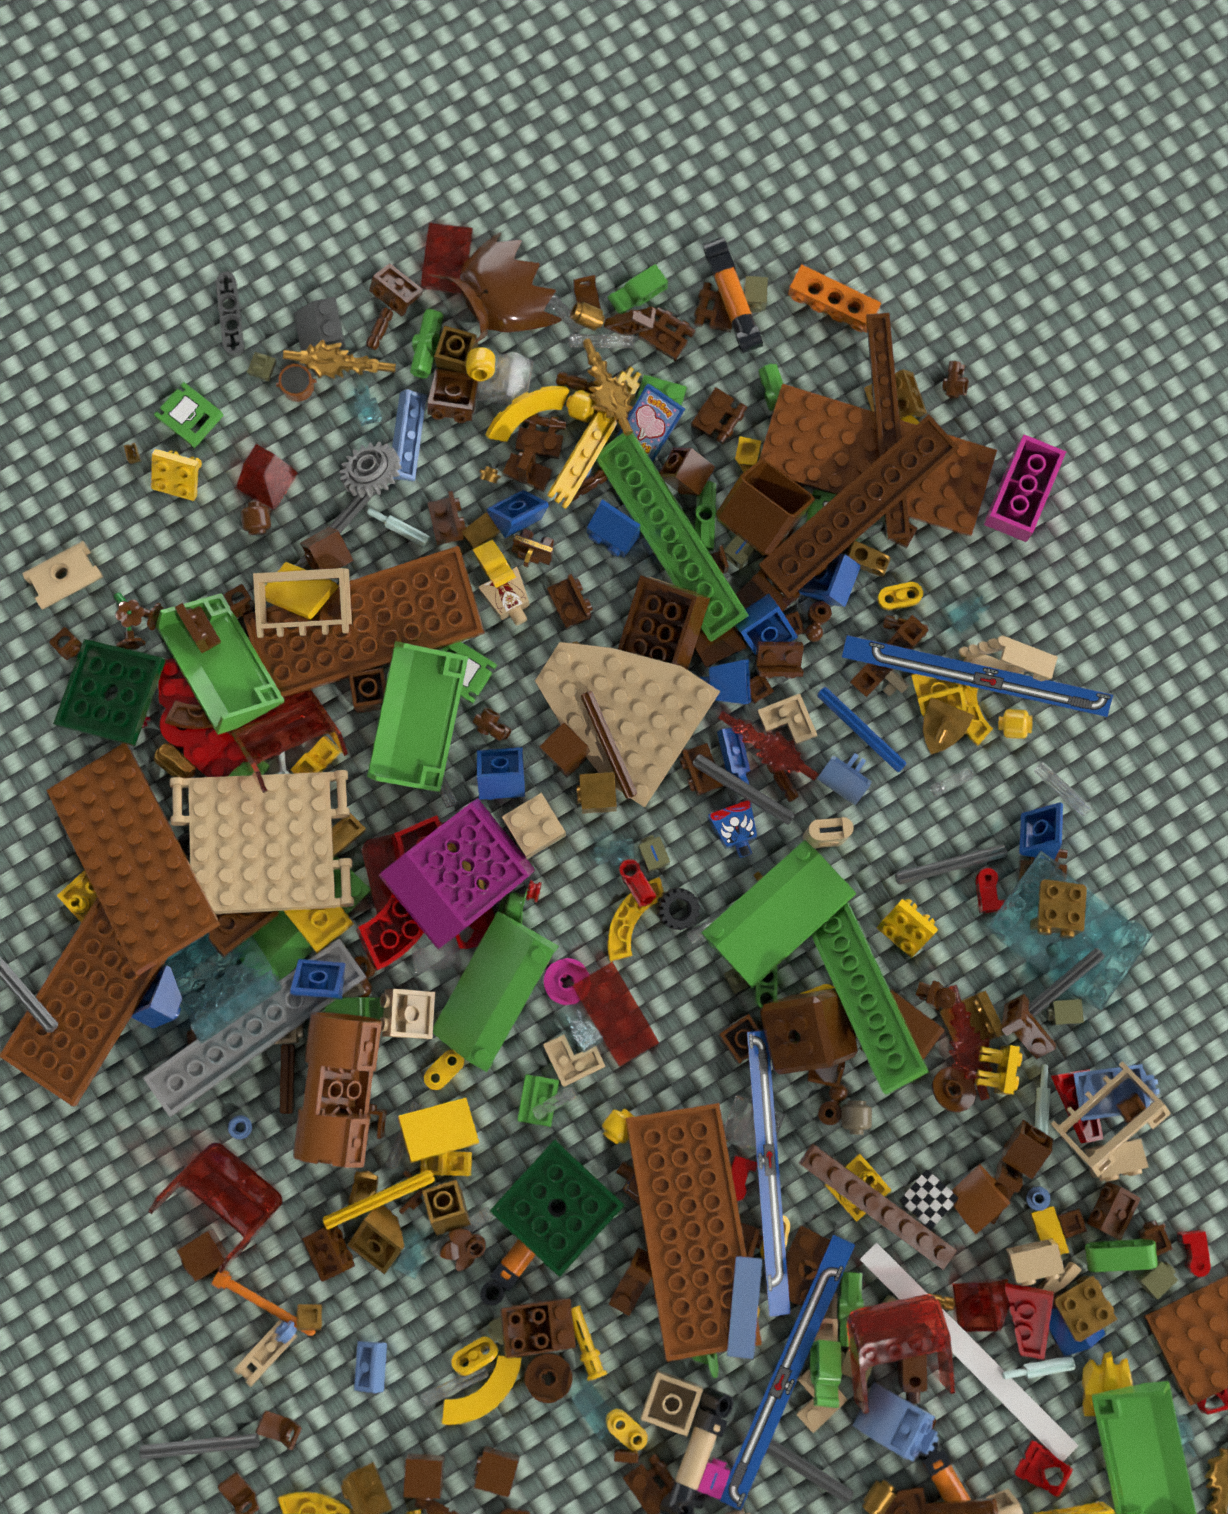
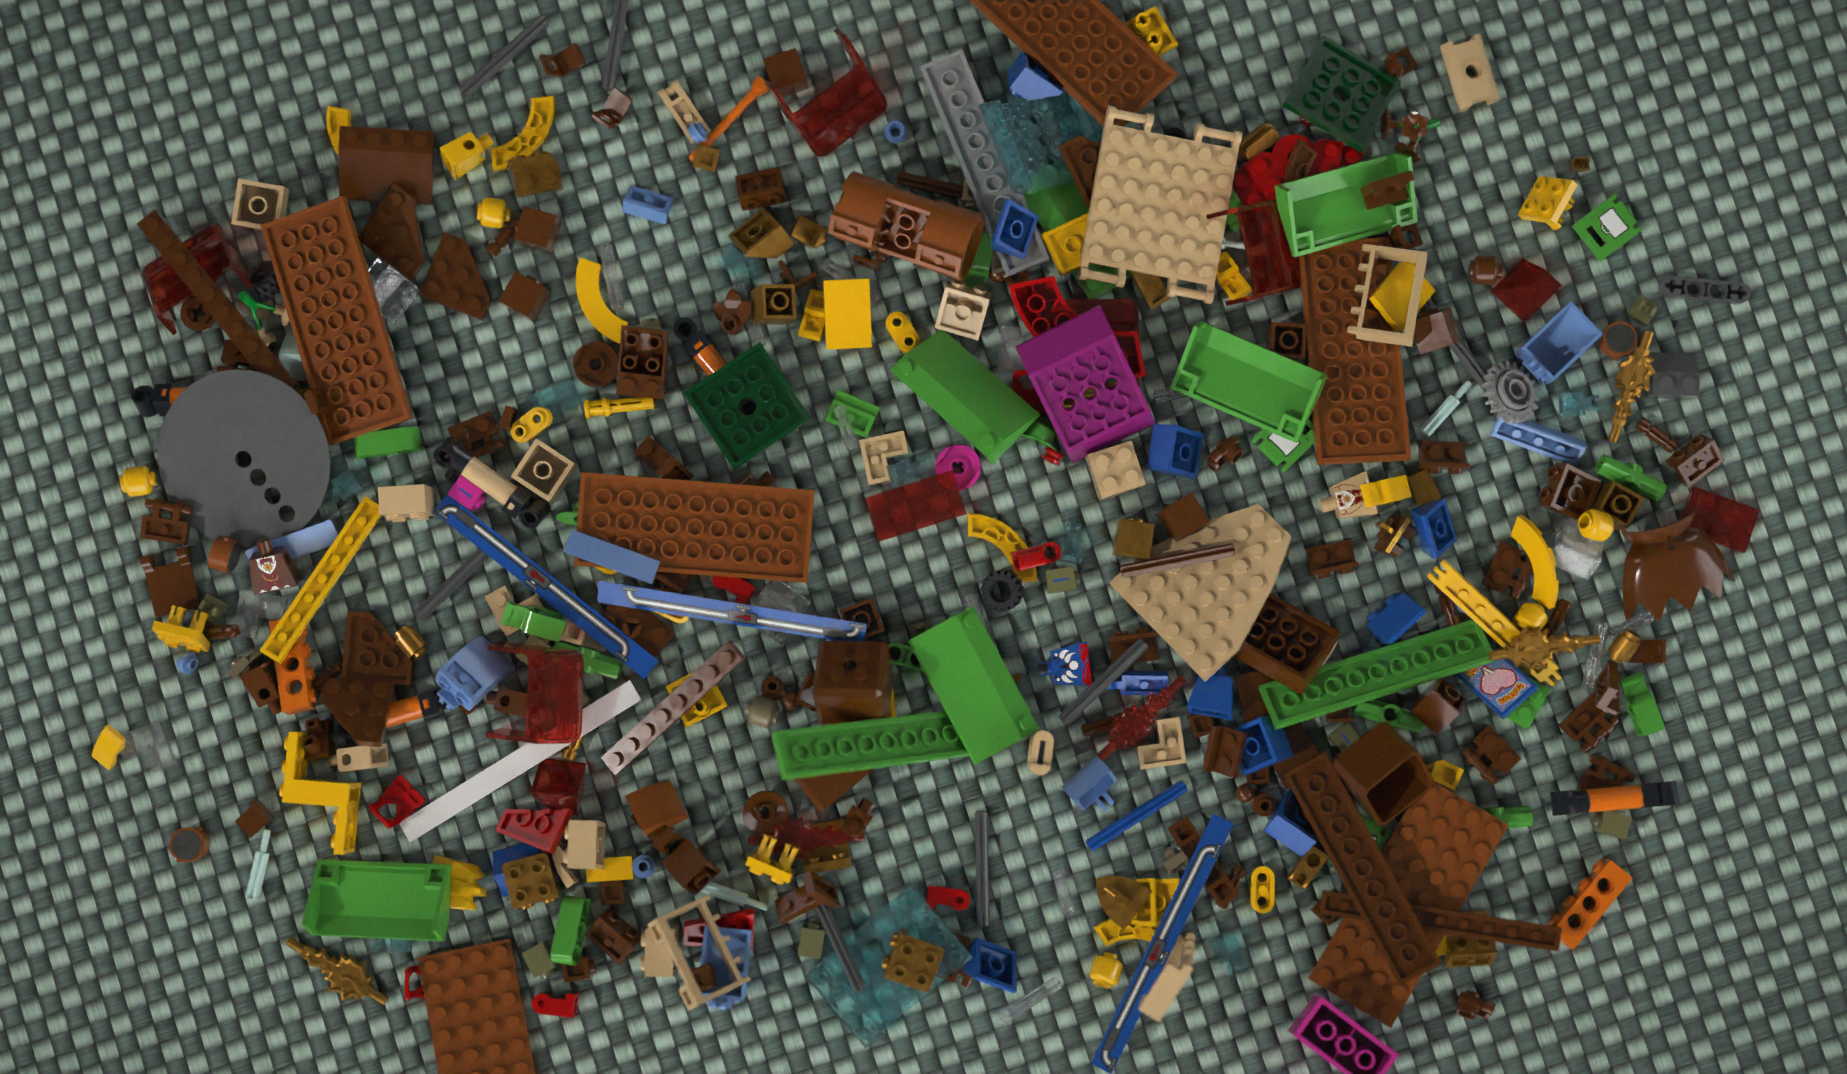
camera: 110 degrees right, 5 degrees up
dark orange plate [46,743,221,976] -> none
yellow axle [322,1170,435,1229] -> none
yellow plate [451,1337,498,1376] -> none
pearl gold plate [479,466,501,484] -> none
reddish brown bracket [502,446,553,492] -> none
yellow head [602,1109,635,1145] -> none
yellow plate [876,899,938,958] -> none
sticker [900,1170,958,1229] -> none
light aqua axle [1002,1355,1075,1379] -> none
none -> medium blue piece [1515,301,1603,385]

